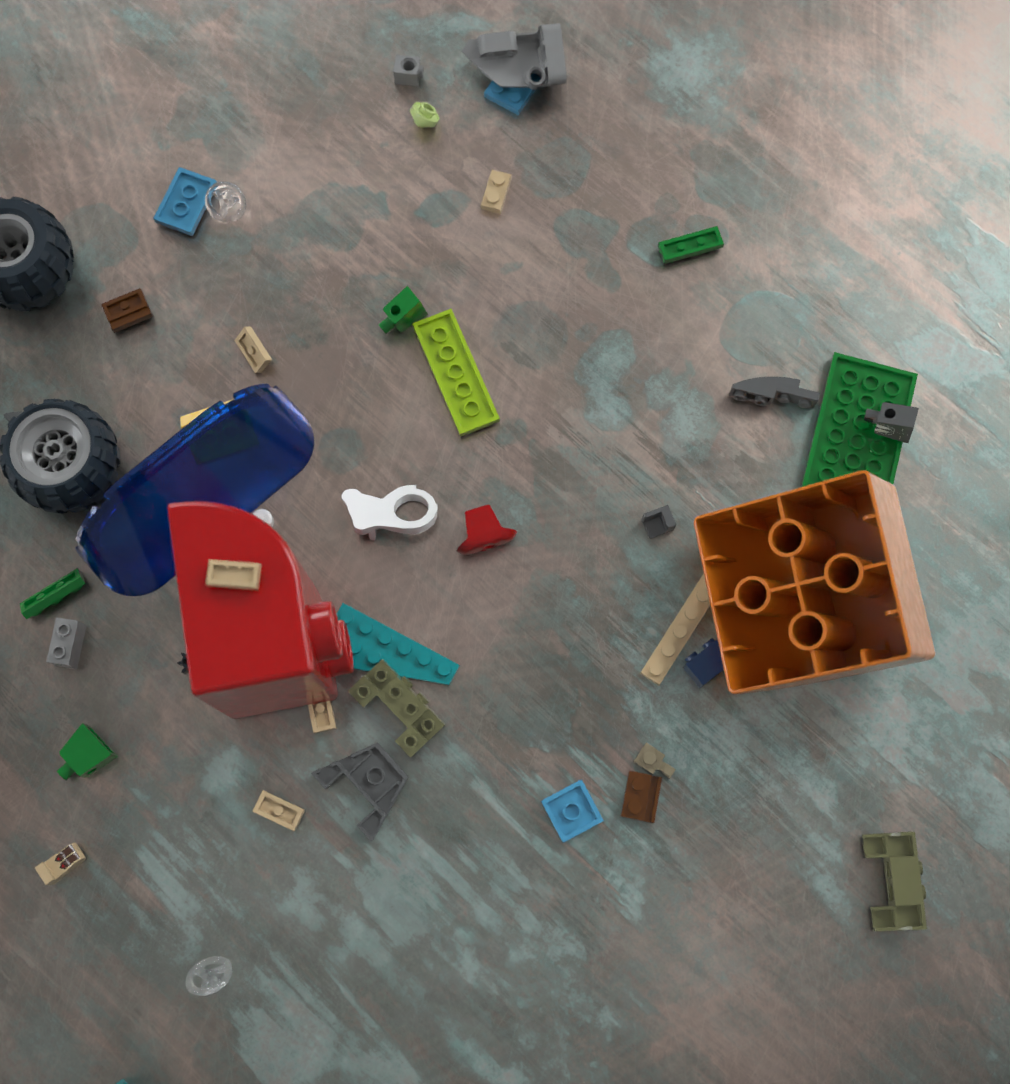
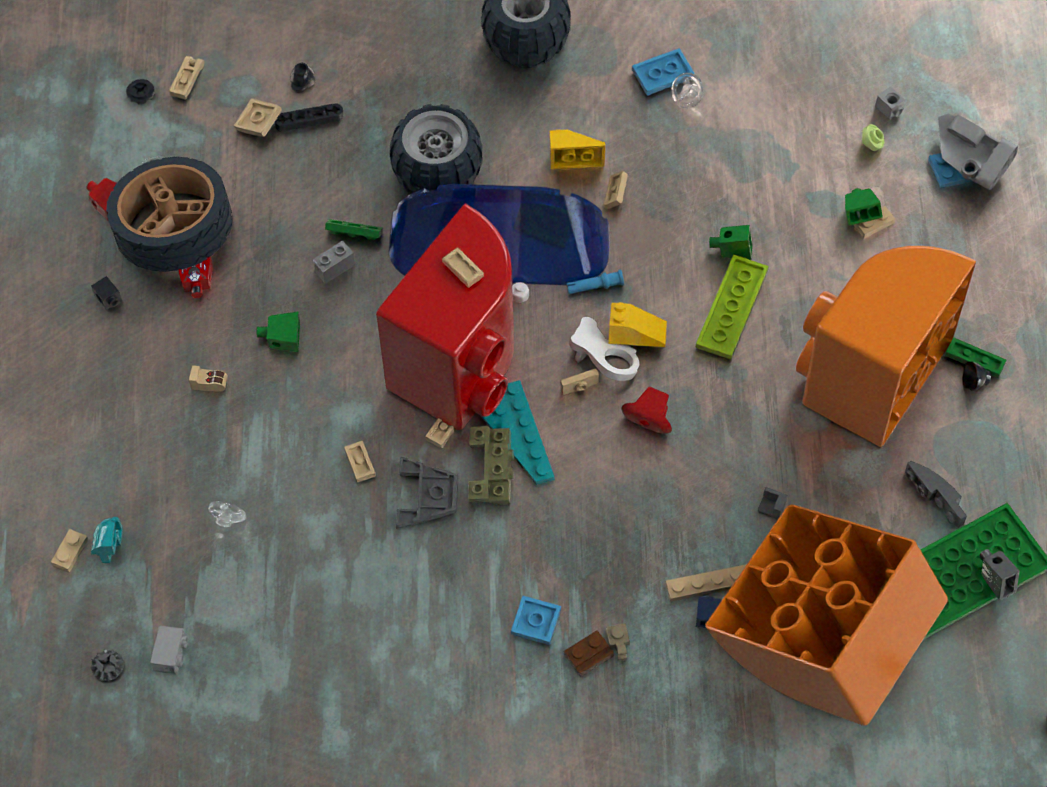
camera: 45 degrees right, 15 degrees down
reddish brown plate [101,288,153,333] -> none
none -> yellow slope [549,129,605,169]
none -> tan plate [561,369,599,395]
none -> dark azure pin [567,269,624,294]
none -> yellow slope [608,302,667,347]
none -> orange piece [796,246,976,447]
none -> green torso [845,188,883,226]
none -> black piece [962,361,991,391]

